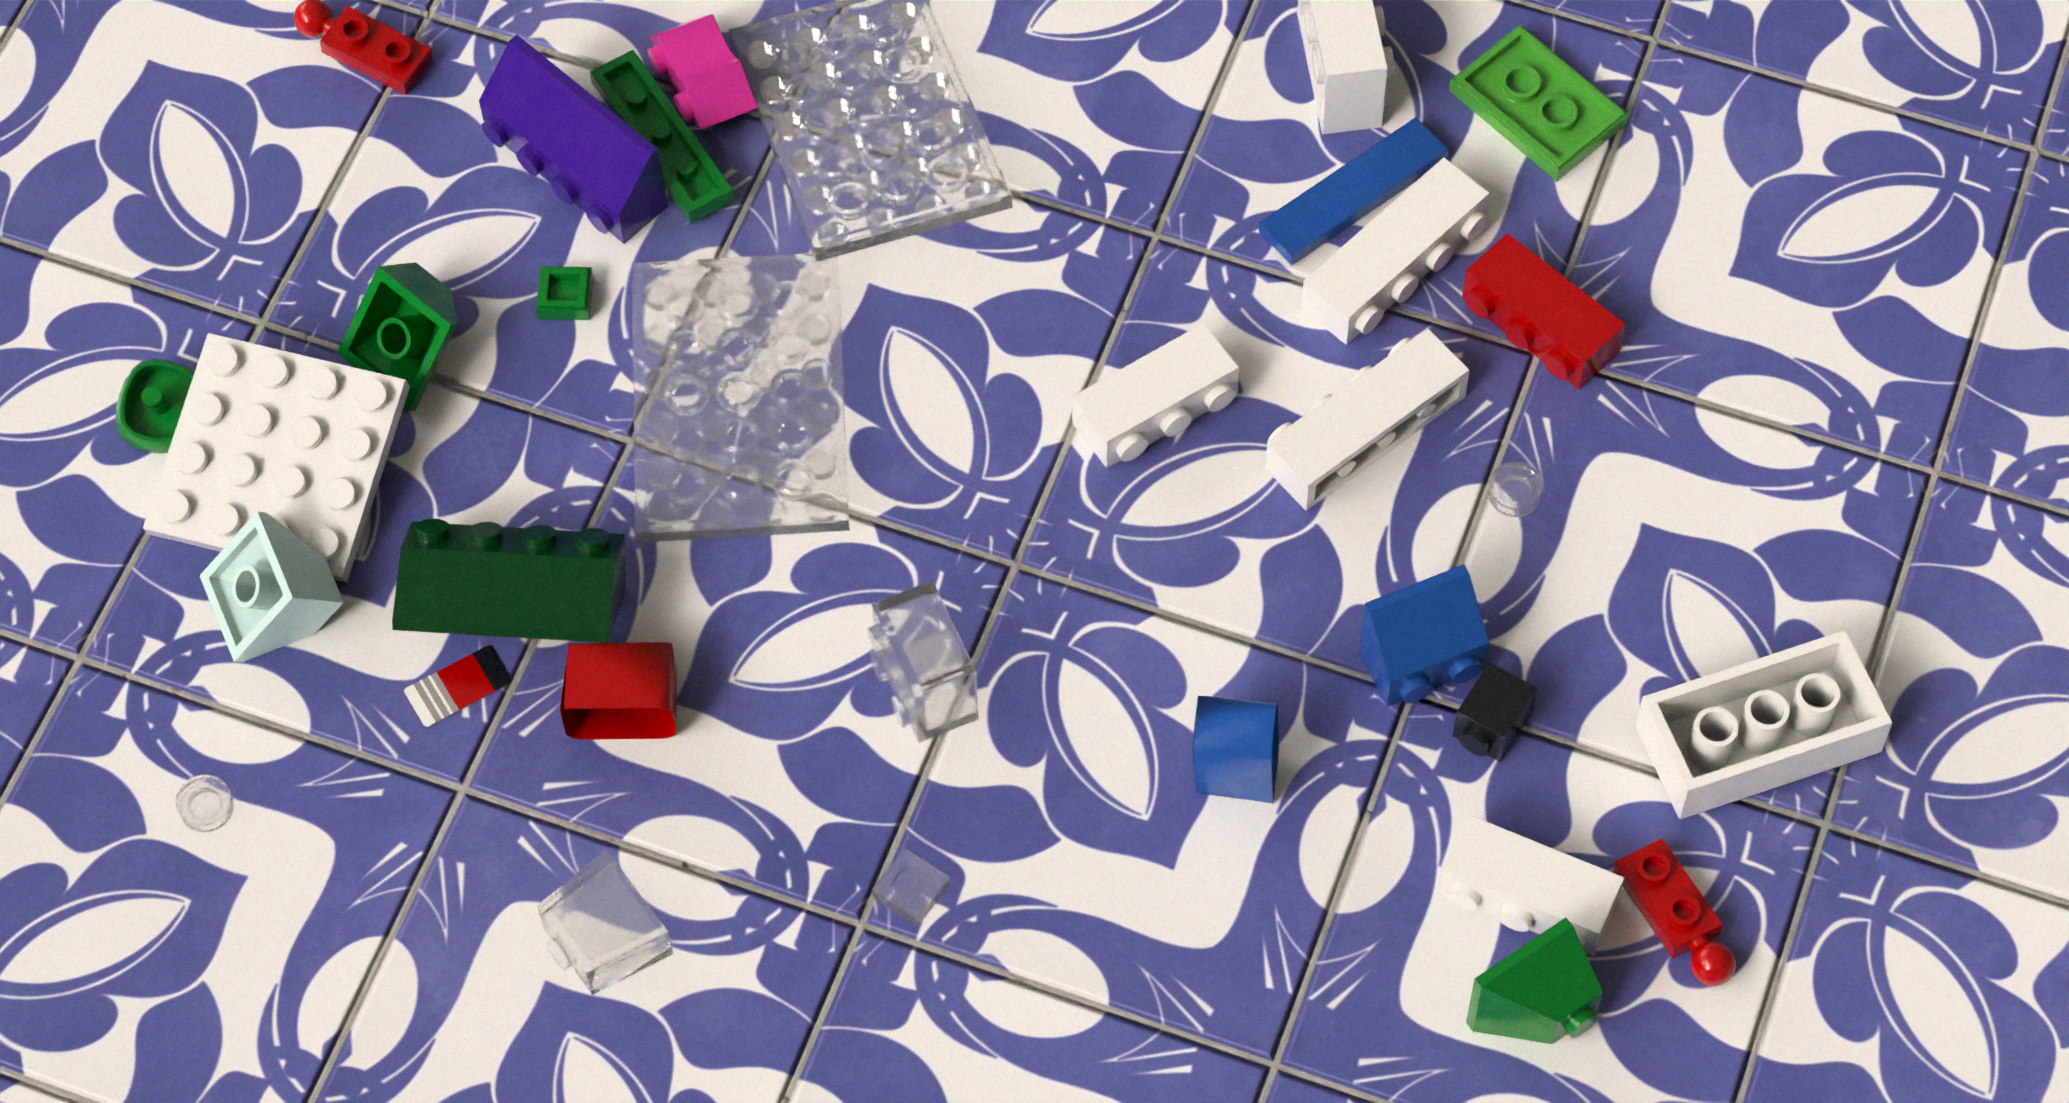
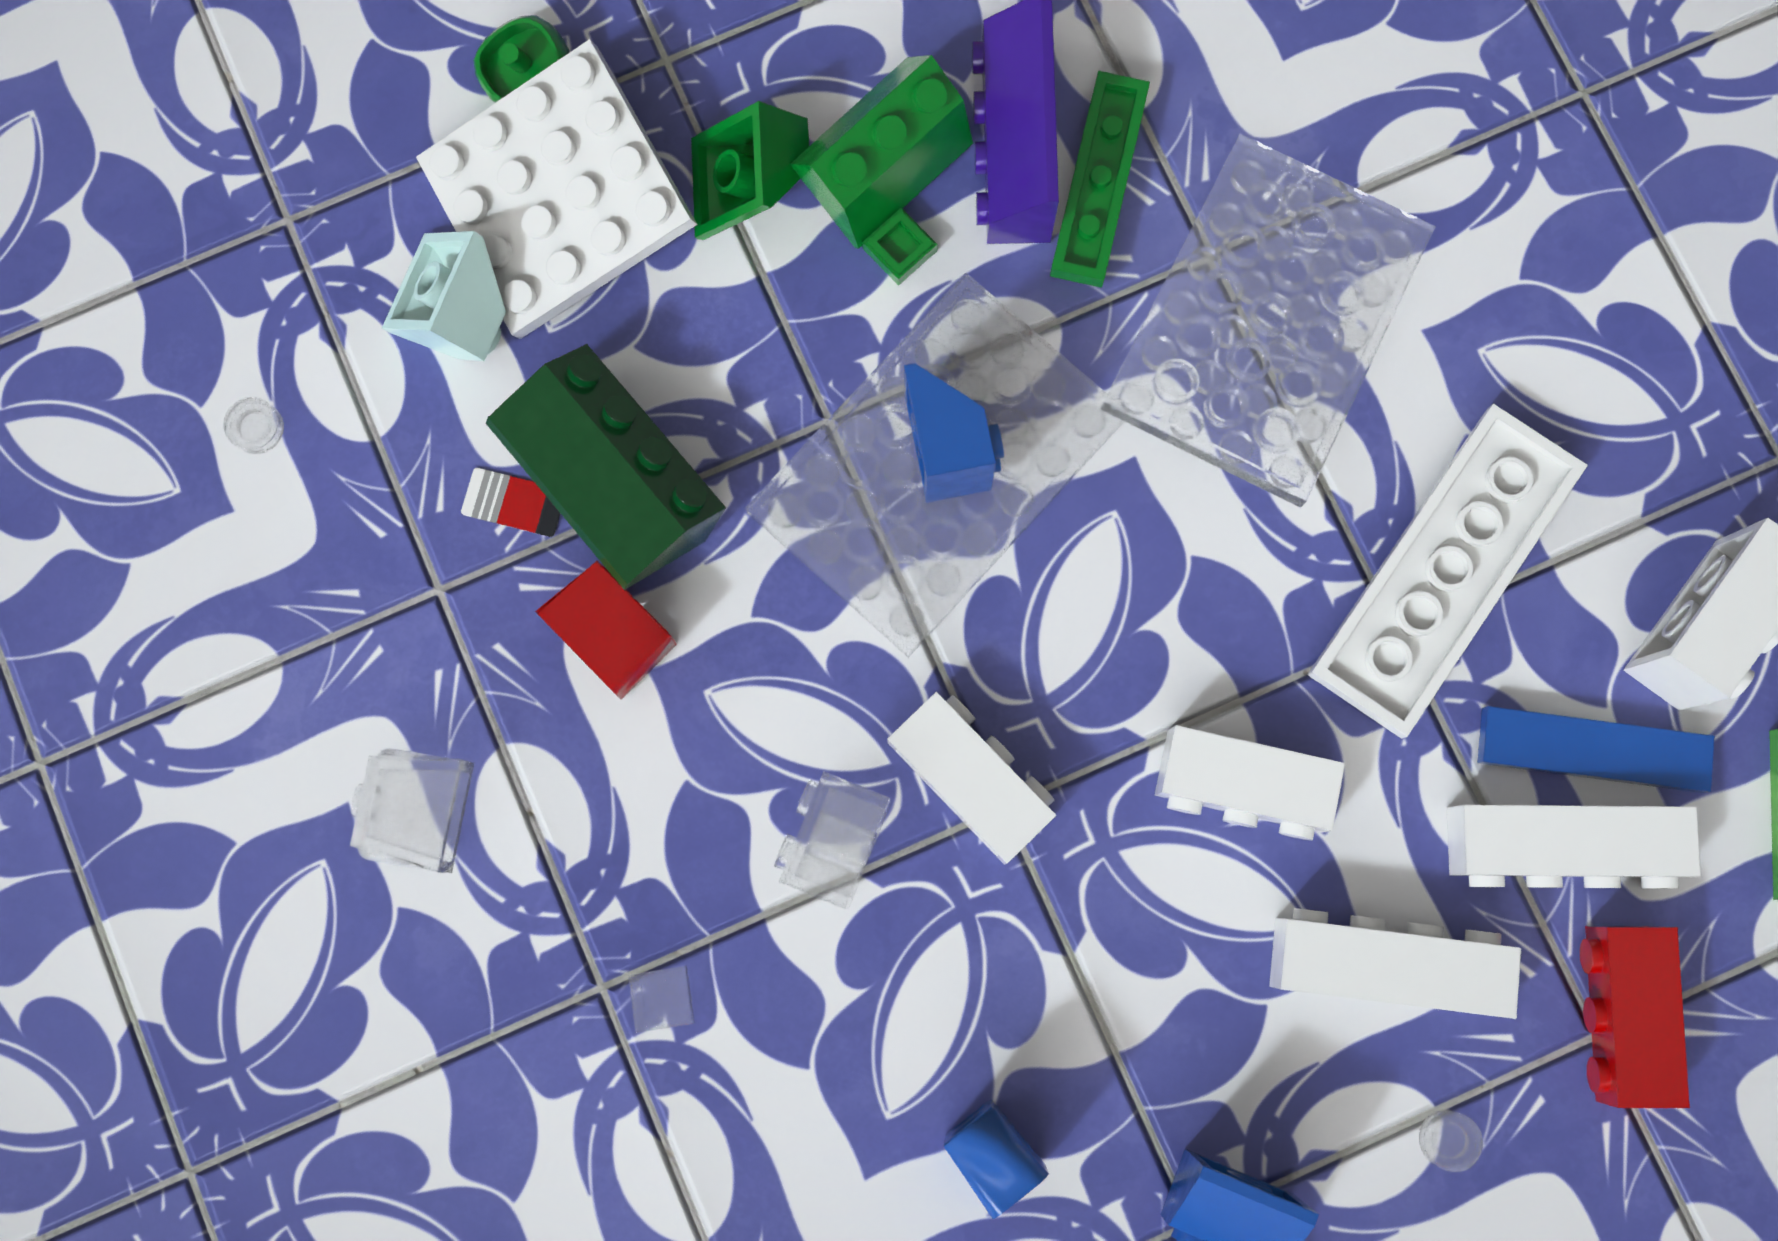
camera: 50 degrees right, 20 degrees up
dark pink brick [647,14,758,129] -> none
none -> green slope [790,55,973,249]
none -> white brick [887,692,1056,865]
none -> blue slope [904,363,1004,503]
none -> white plate [1307,404,1588,739]

